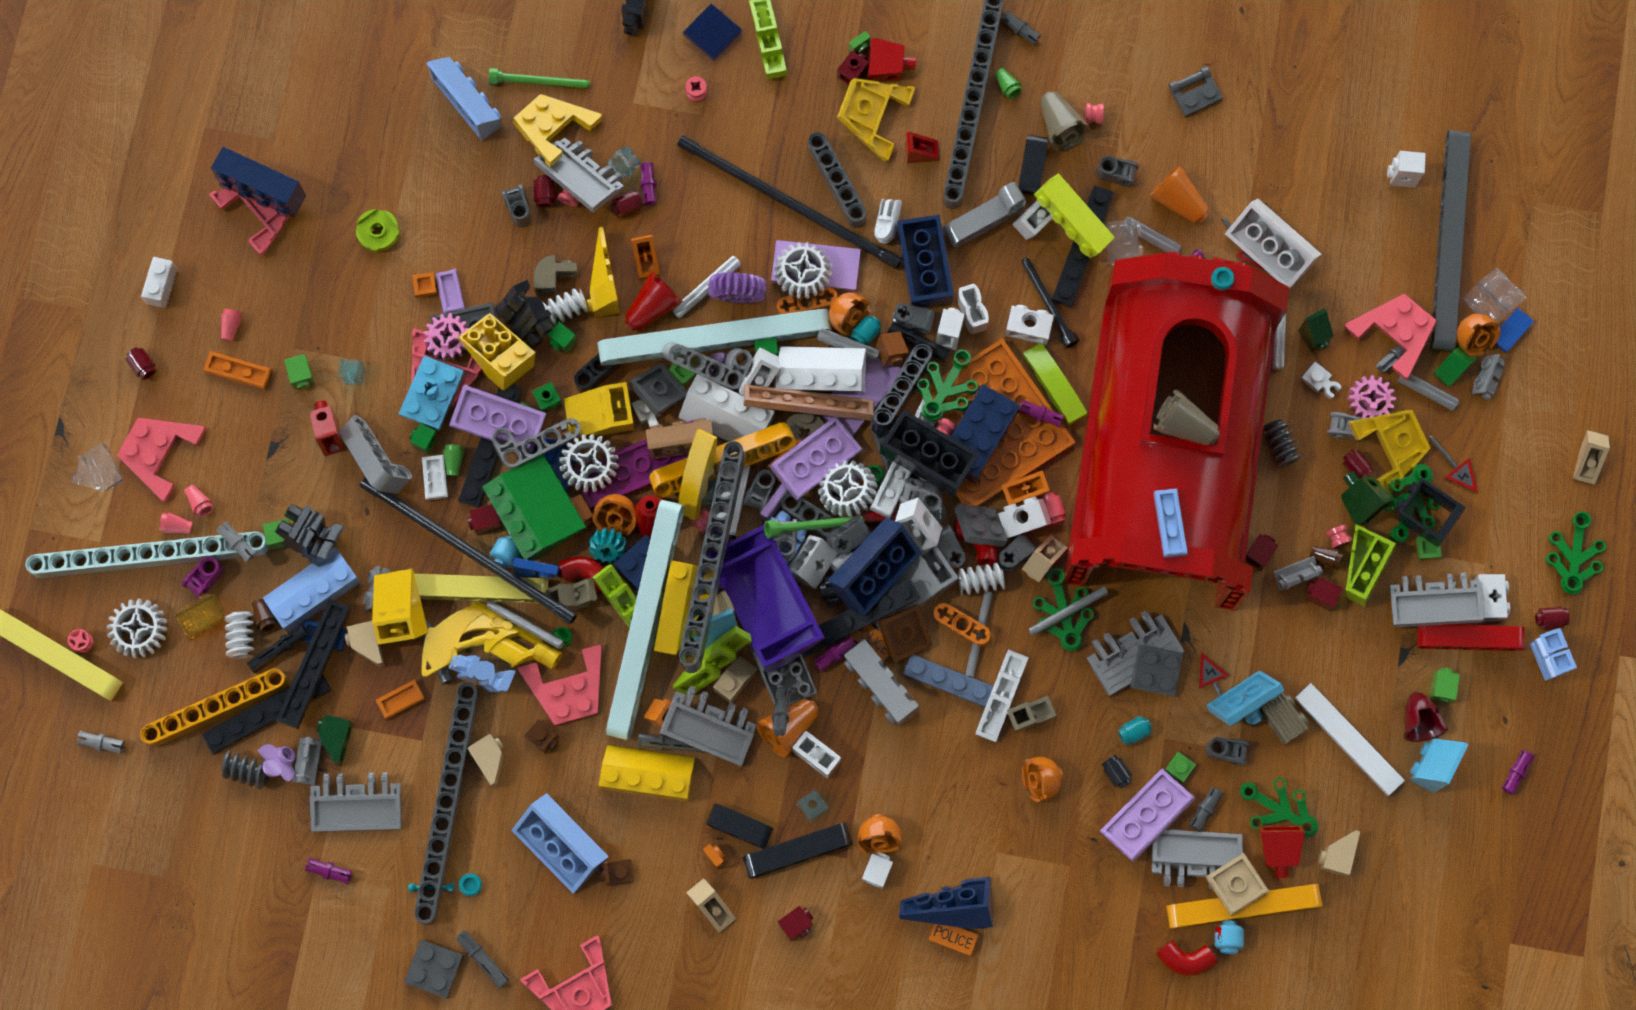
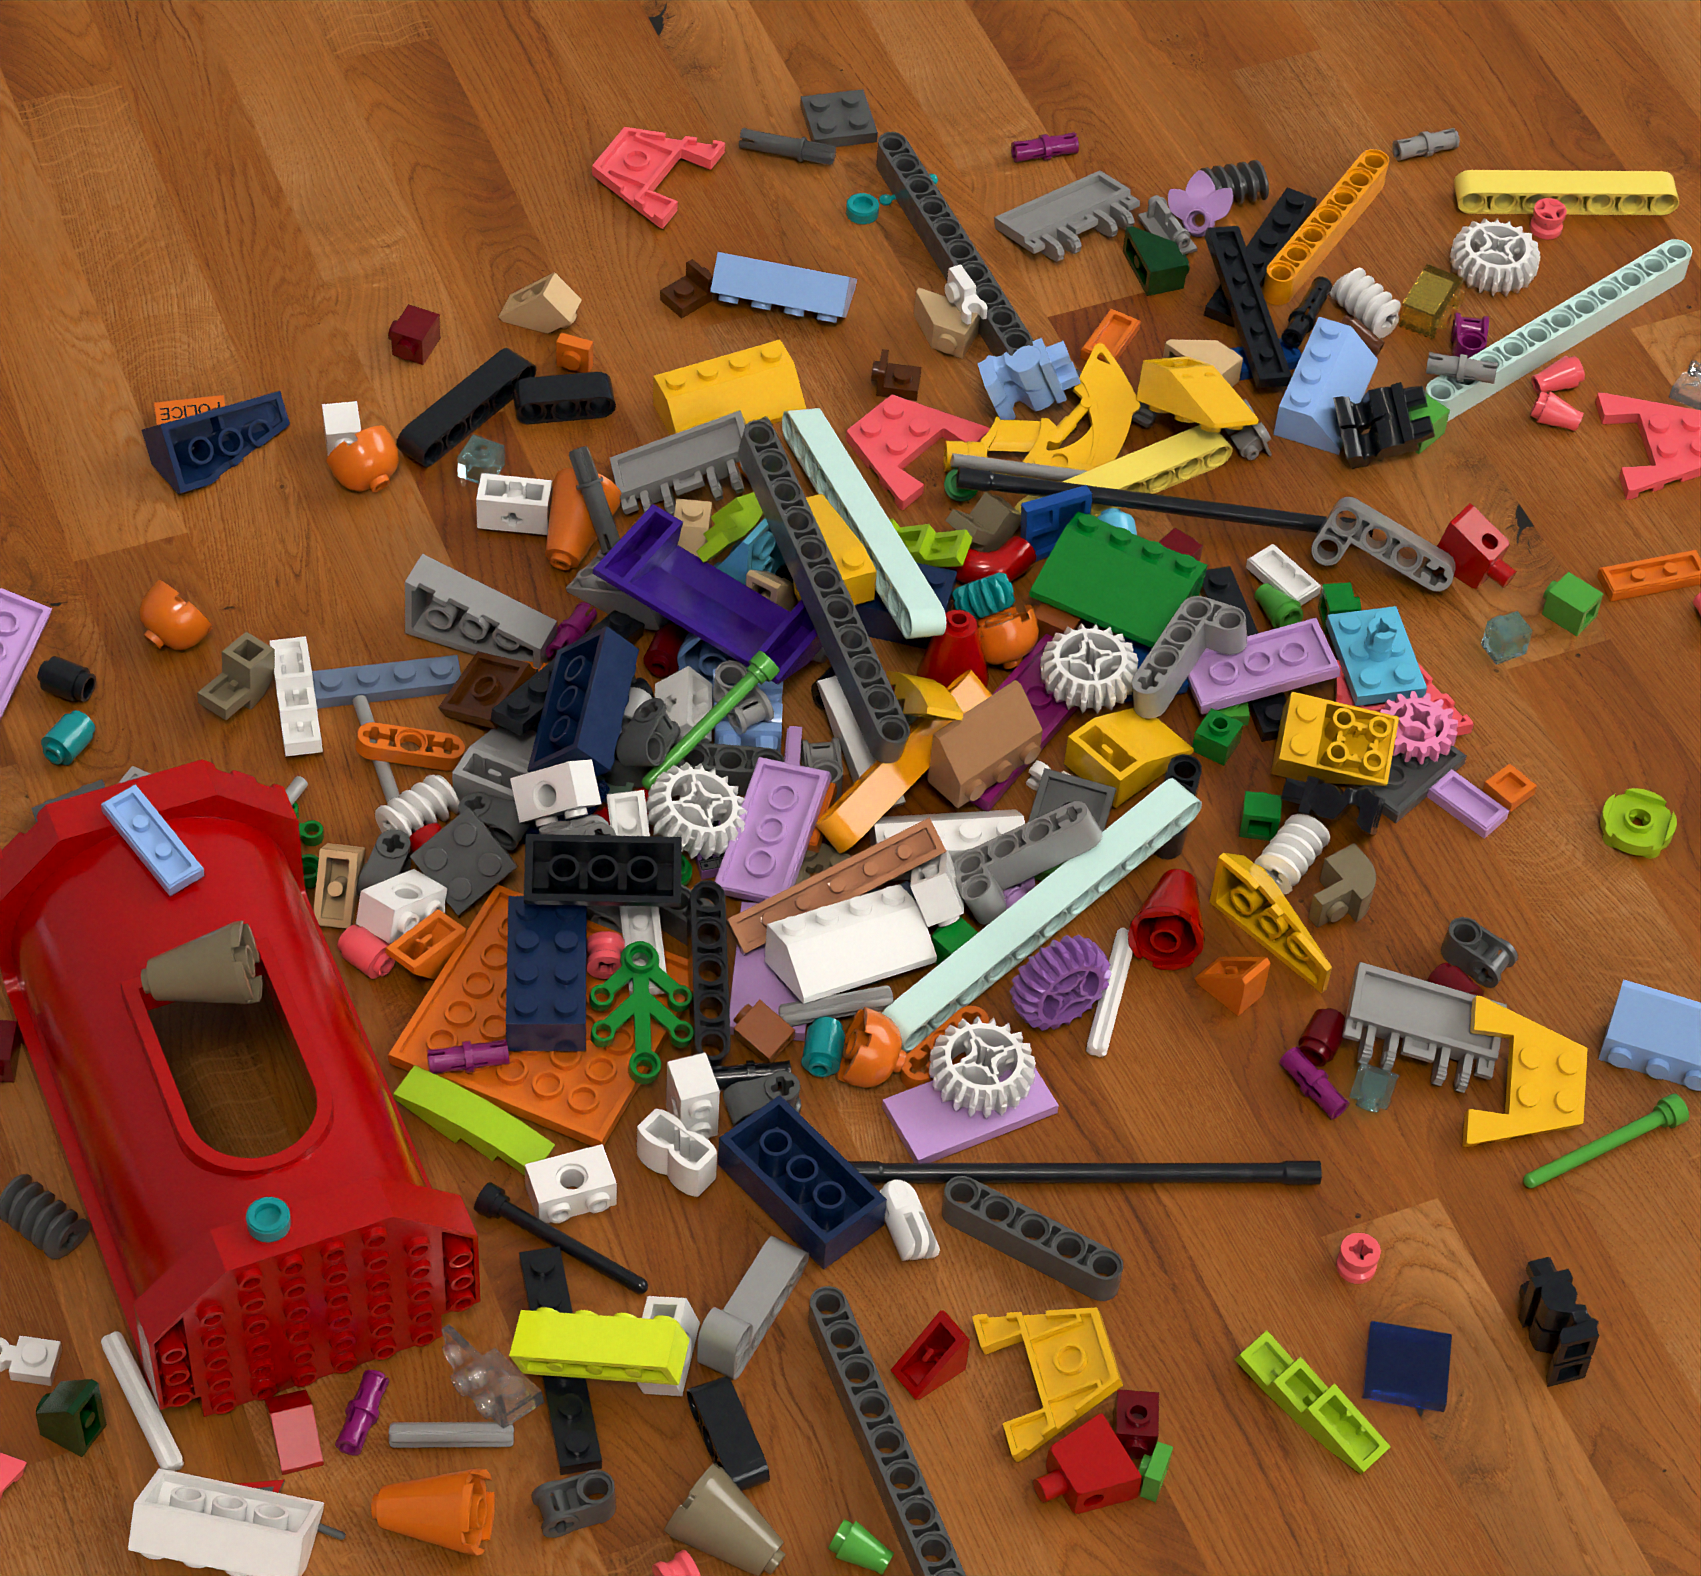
camera: 145 degrees right, 25 degrees down
none -> white plate [945,264,987,325]

